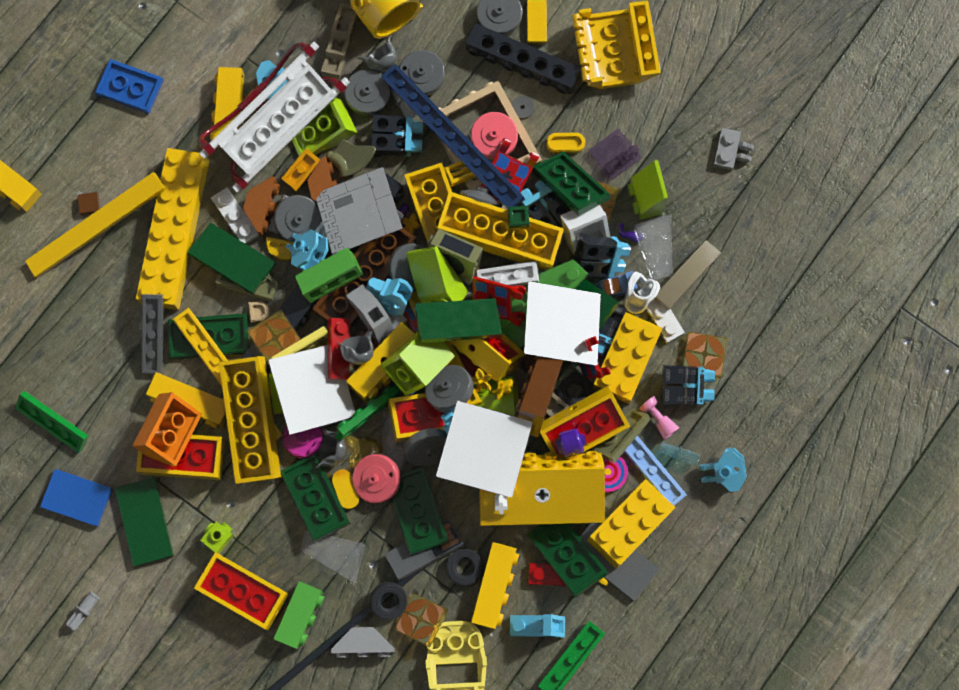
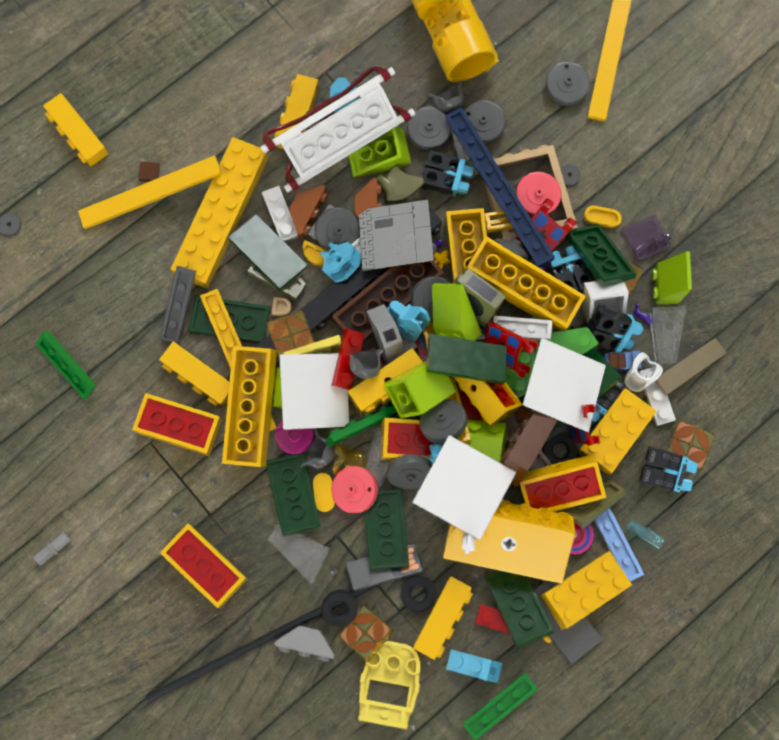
camera: 10 degrees right, 0 degrees up
blue tile [40,469,113,527] -> none
blue tile [95,59,164,114] -> none
dark green tile [115,477,174,567] -> none
orange slope [132,392,202,466] -> none
lime brick [200,521,234,554] -> none
bright green brick [274,581,325,649] -> none
light orange plate [281,148,320,191] -> none
bright green brick [295,247,363,303] -> none
dark tan slope [321,3,358,80] -> none
black brick [466,23,581,94] -> none
yellow plant [472,368,492,392] -> none
yellow plant [491,379,513,400] -> none
dark green tile [507,206,530,228] -> none
dark purple head [556,429,587,458] -> none
yellow slope [572,0,661,89] -> none
bright pink piece [639,396,680,440] -> none
medium azure hinge [699,448,747,492] -> none
light grey hinge [713,128,754,170] -> none

